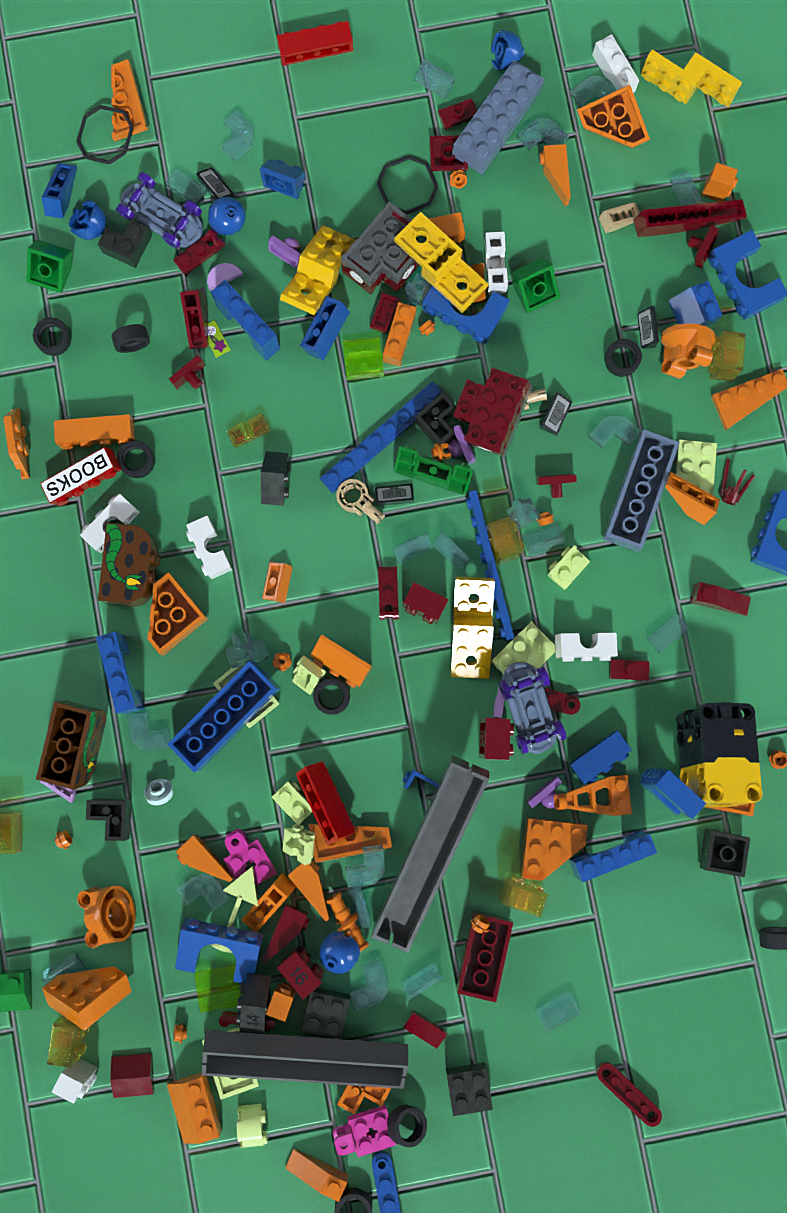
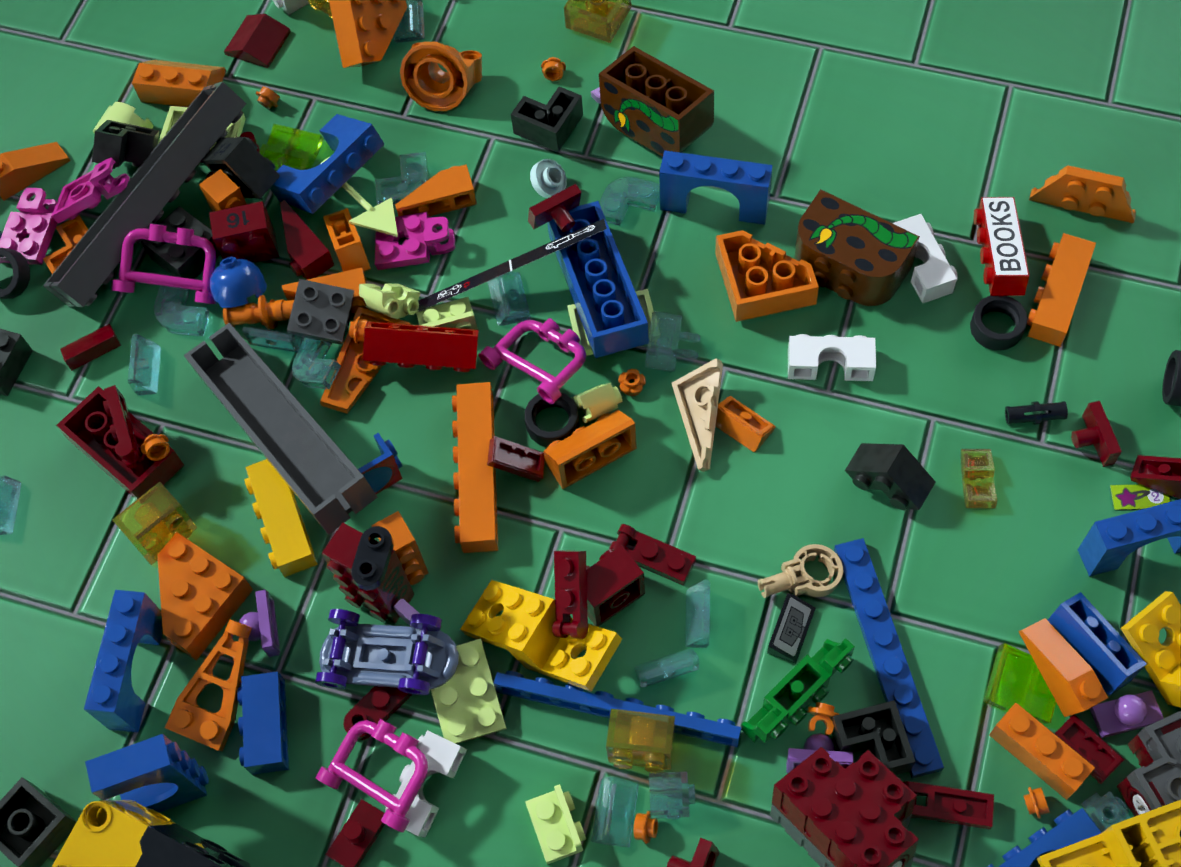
camera: 125 degrees right, 20 degrees down
none -> dark pink plate [51,158,130,224]
none -> pearl dark grey brick [92,120,159,169]
none -> dark red plate [103,385,141,468]
none -> dark pink bar [112,224,216,304]
none -> yellow brick [244,459,318,577]
none -> dark grey plate [287,279,354,345]
none -> dark pink bar [315,719,428,833]
none -> orange plate [349,317,369,344]
none -> black plate [351,526,394,590]
none -> orange brick [371,511,429,585]
none -> black sticker [418,219,607,312]
none -> orange brick [452,382,498,553]
none -> dark pink bar [478,318,586,404]
none -> dark red plate [487,436,545,482]
none -> clear light blue slope [488,272,531,326]
none -> dark red tile [528,184,582,232]
none -> dark red plate [552,550,588,639]
none -> tan wing [671,358,723,472]
none -> dark red plate [903,781,994,829]
none -> black pin [1005,401,1068,425]
none -> orange slope [1018,618,1108,717]
none -> medium lavender tile [1089,690,1164,738]

